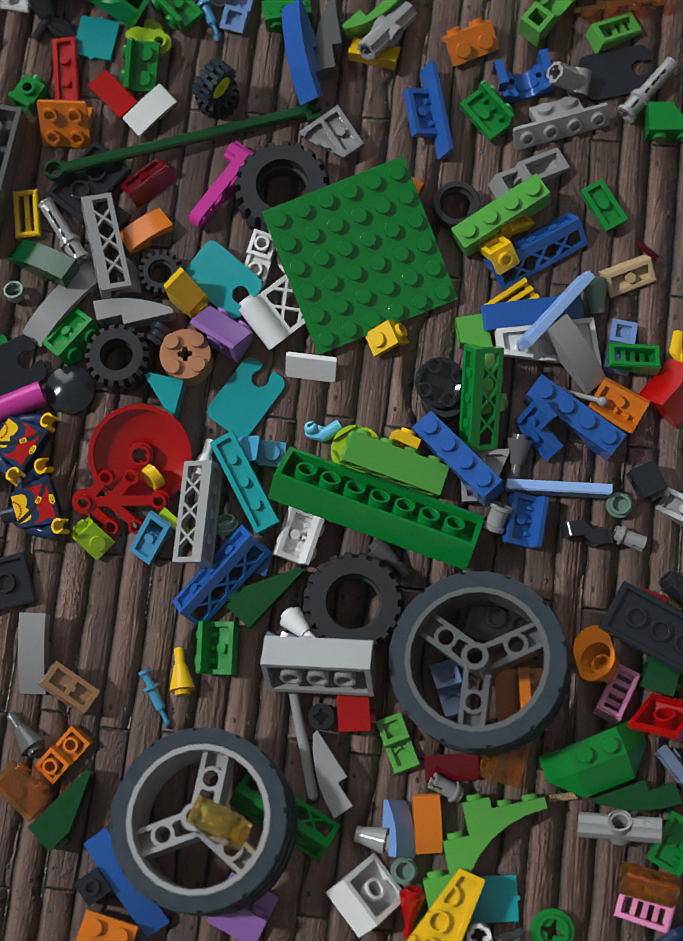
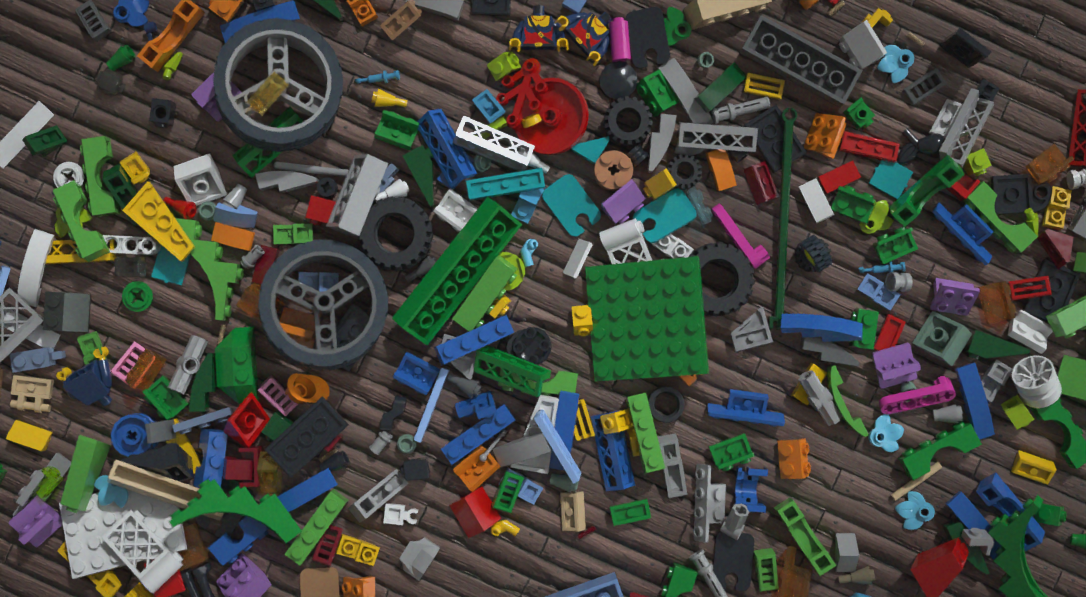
camera: 100 degrees right, 10 degrees up
light grey bush [482,500,513,534] -> none
none -> clear light blue plate [686,187,713,225]

